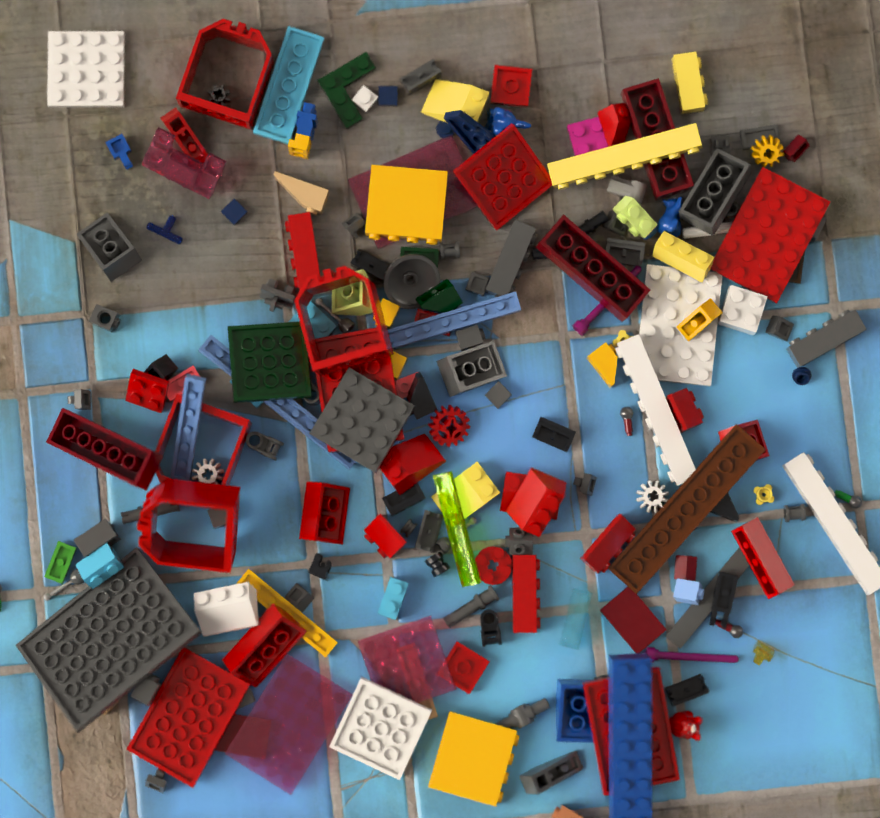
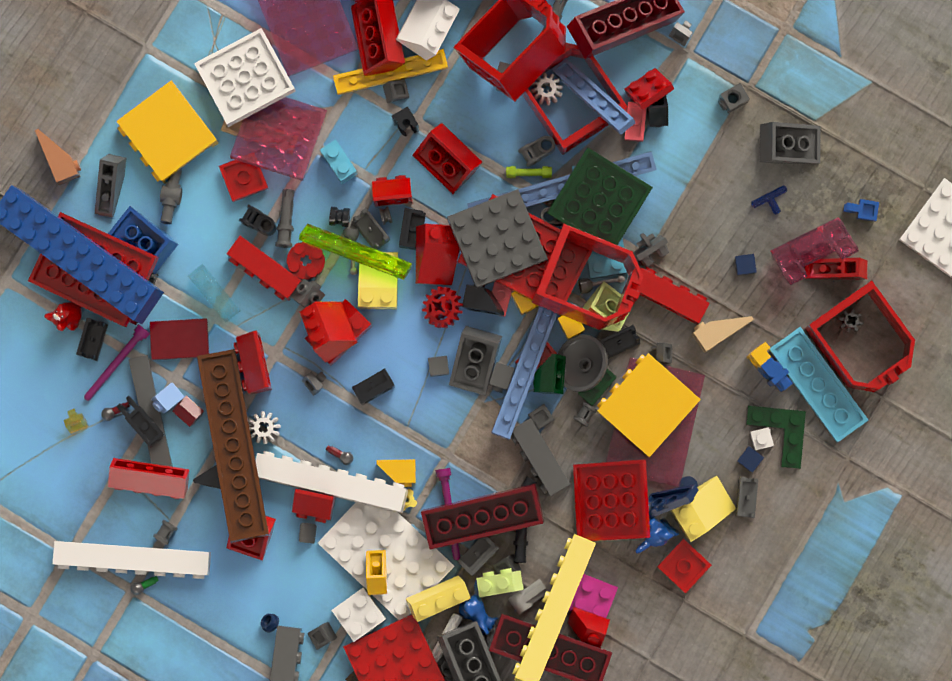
camera: 130 degrees right, 0 degrees up
light yellow plate [753,484,774,505] -> none
none -> dark grey slope [299,523,317,543]
none -> lime bar [506,166,552,179]

